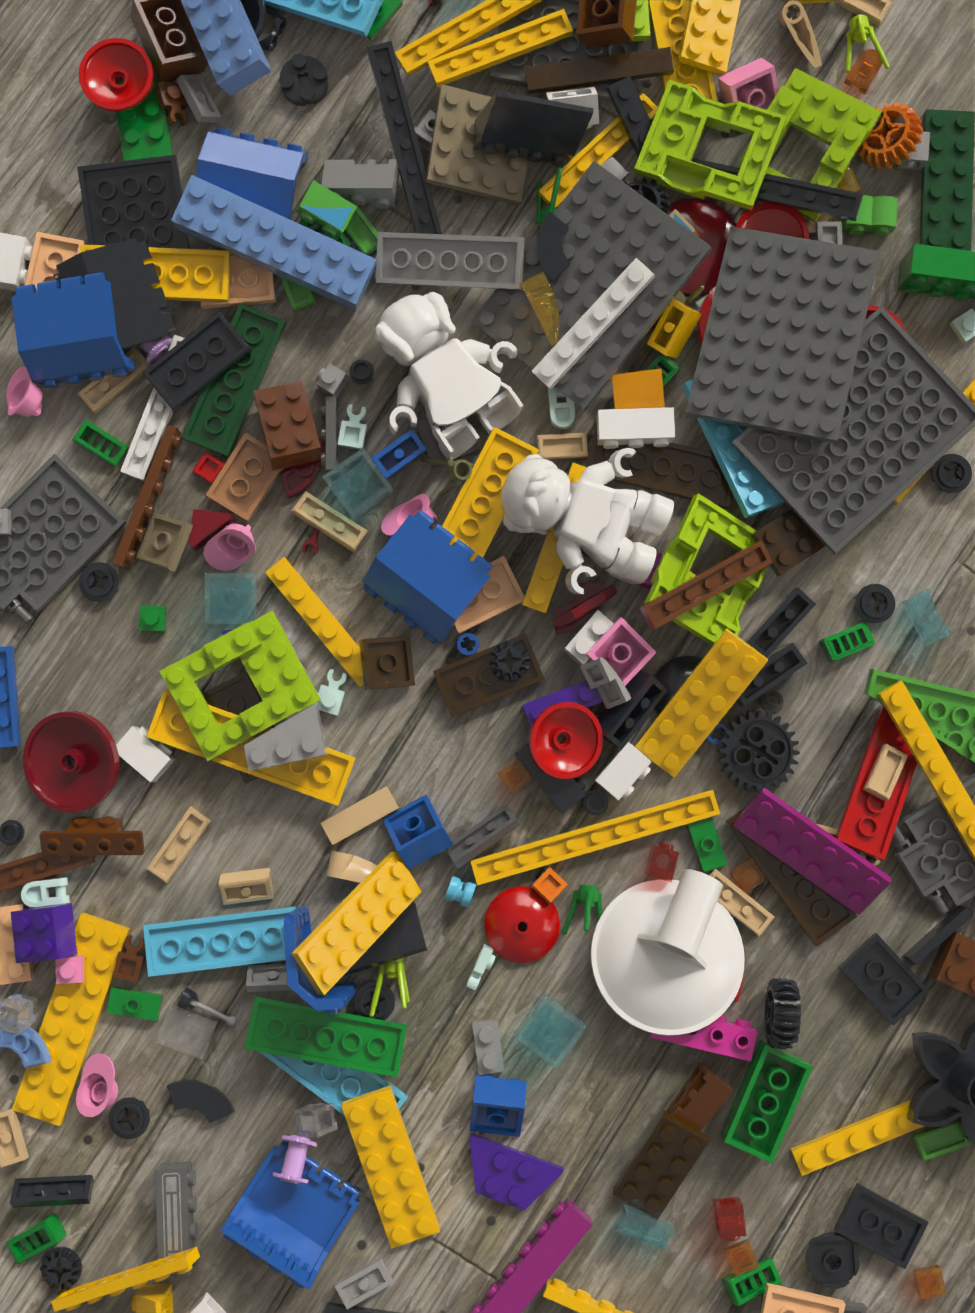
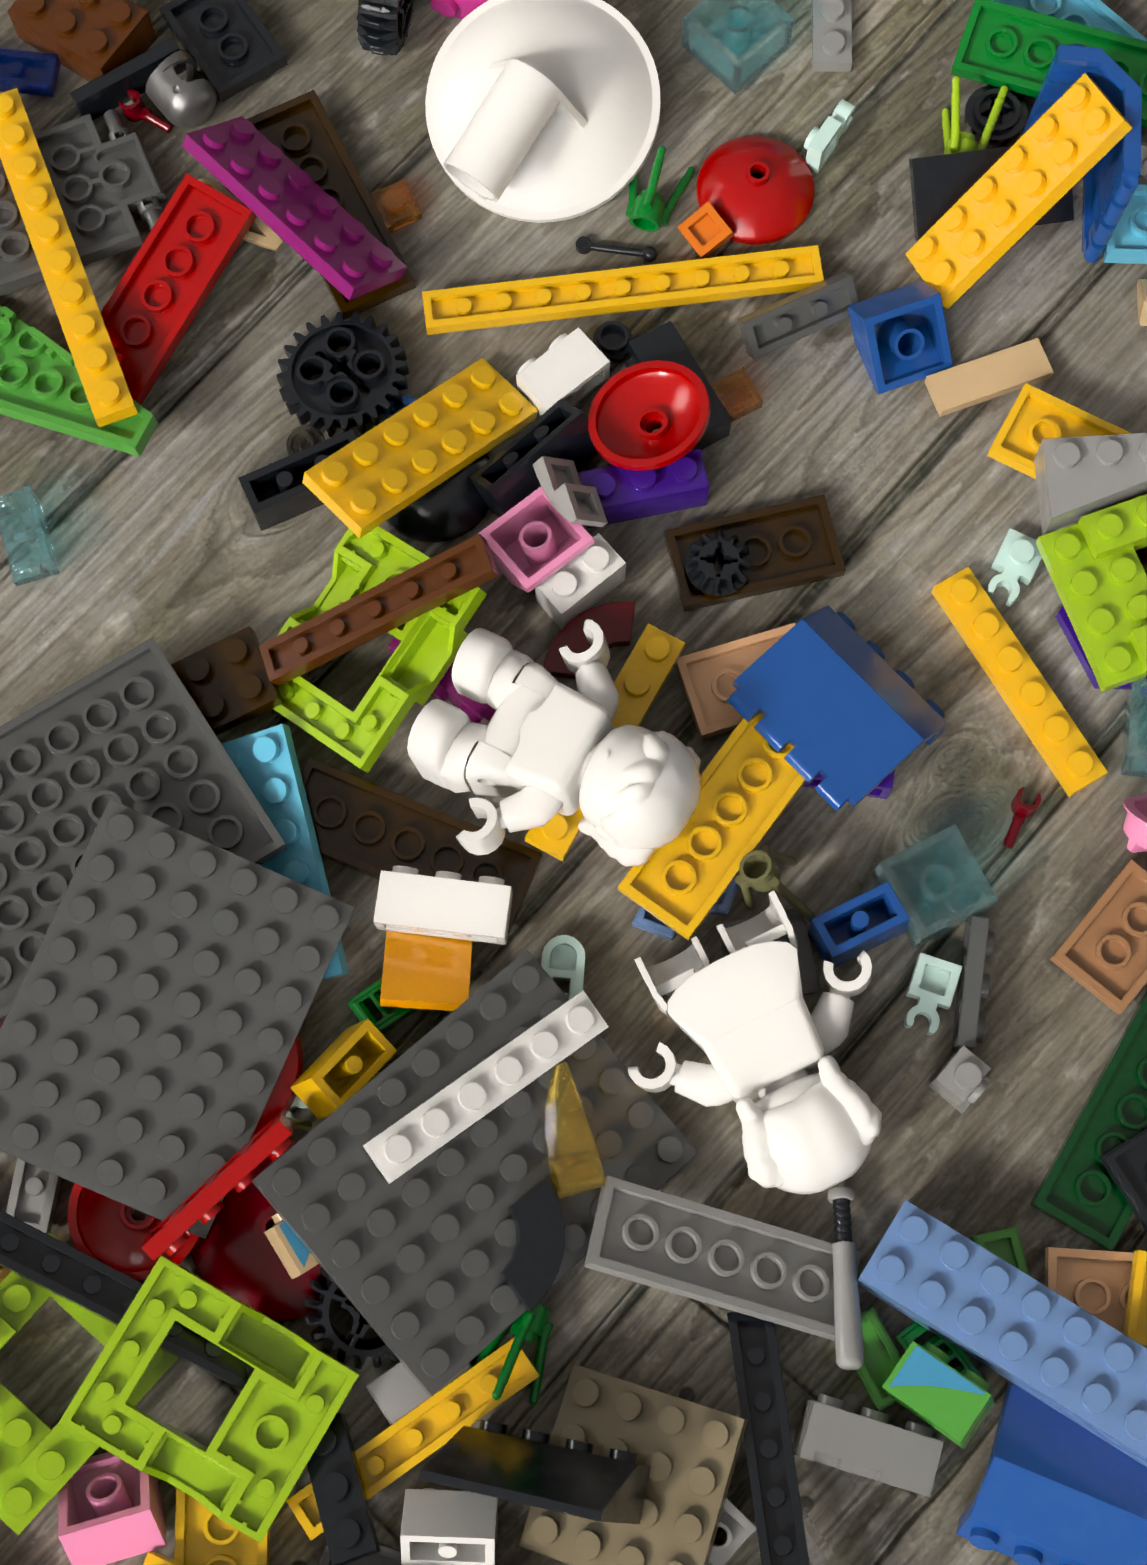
camera: 170 degrees left, 10 degrees down
reddish brown brick [254,381,321,471] -> none
dark red tile [280,437,324,499] -> none
tan tile [292,491,368,553] -> none
tan piece [326,851,377,883] -> none
black plate [349,359,374,384] -> none
dark brown plate [359,636,415,690] -> none
bright pink piece [381,494,437,536] -> none
medium azure wheel [444,876,476,908] -> none
blue bush [457,633,479,656] -> none
tan tile [537,432,588,461] -> none
dark red tile [553,584,618,628] -> none
clear red brick [645,842,679,882] -> none
green plate [687,817,728,872] -> none
tan tile [709,869,775,936] -> none
black brick [745,587,816,658] -> none
green slope [819,621,876,663] -> none
black gear [855,584,895,623] -> none
tan tile [863,743,908,801] -> none
none -> dark red hand [119,89,173,133]
none -> red plate [141,1112,293,1261]
none -> flat silver helmet [145,50,217,129]
none -> black hinge [576,236,658,262]
none -> light grey piece [828,1186,864,1370]

